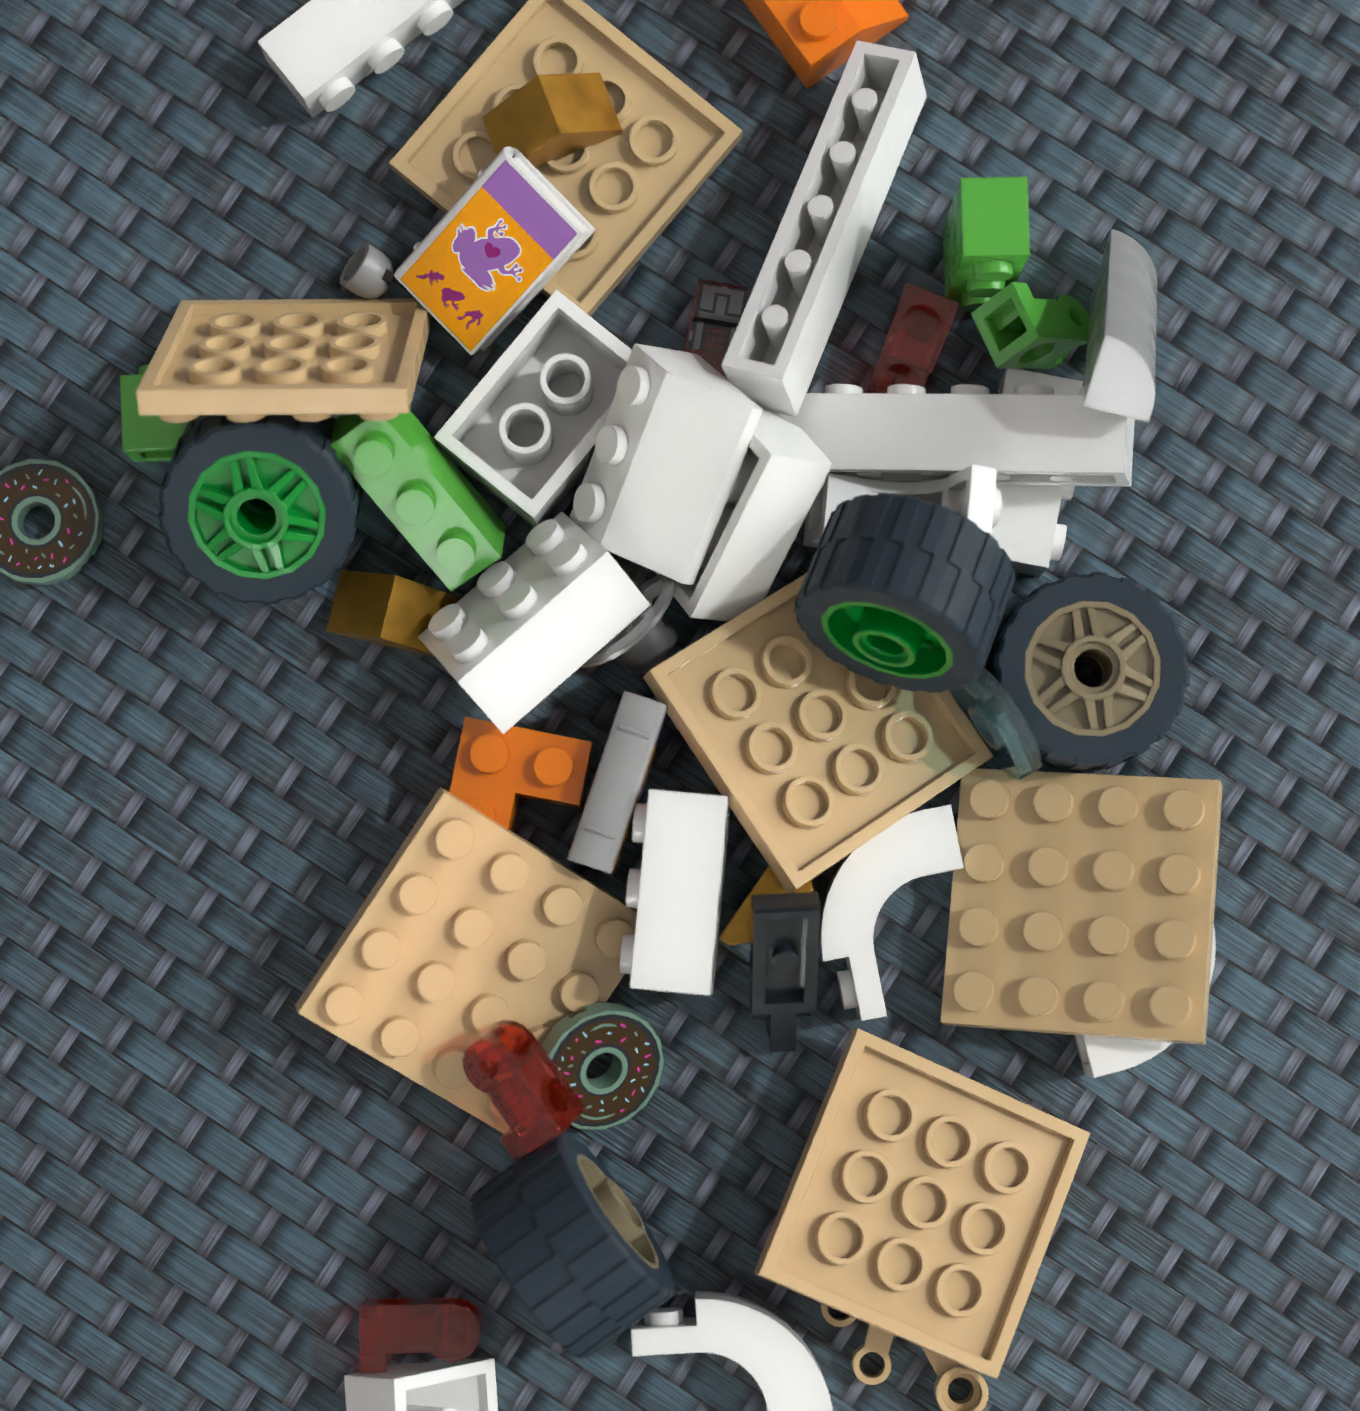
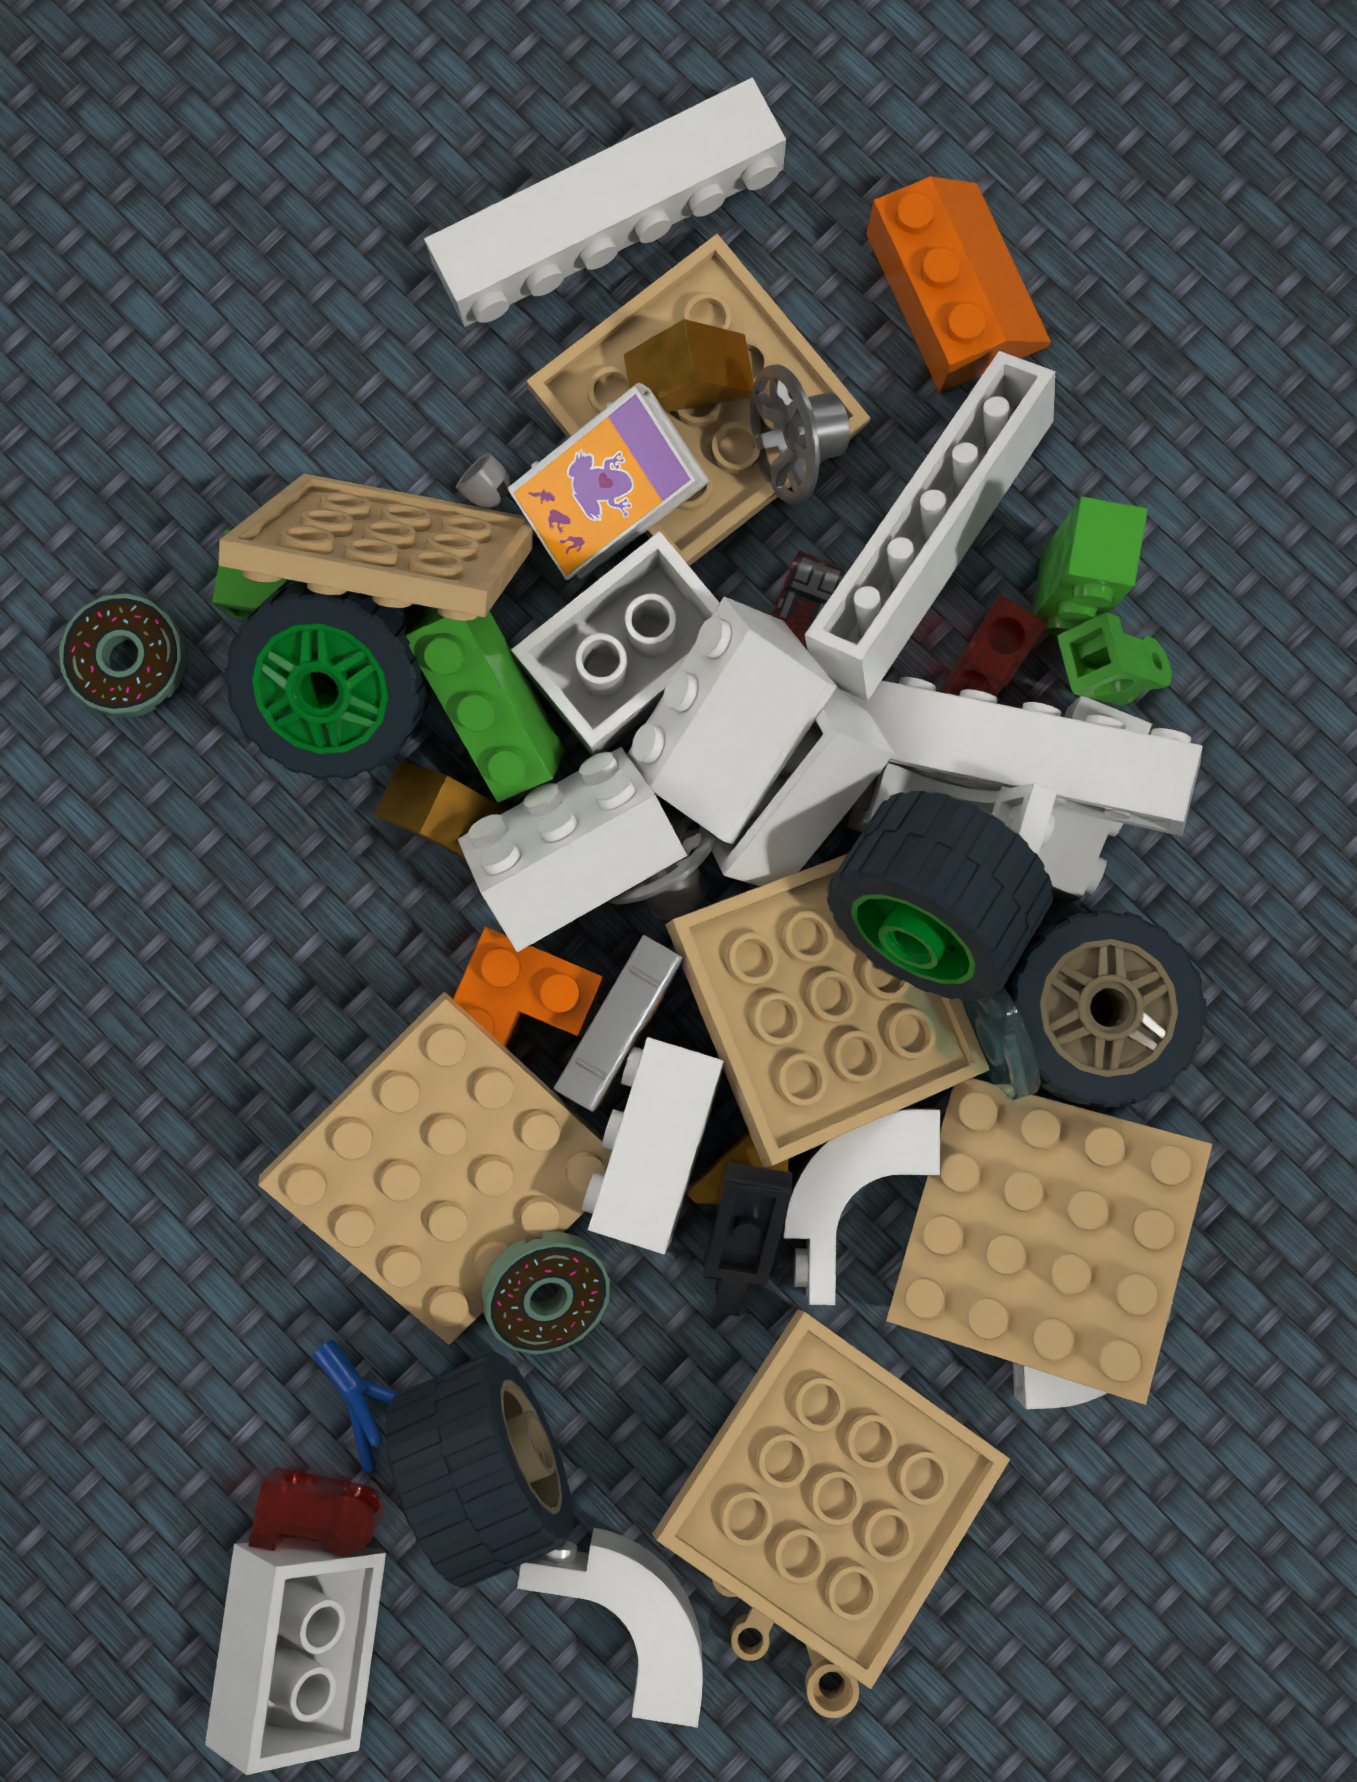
camera: 15 degrees right, 0 degrees up
clear red leg [463,1020,586,1160] -> none
light grey brick [1083,229,1157,422] -> none
none -> blue plant [312,1340,399,1474]
none -> flat silver wheel [750,364,850,505]

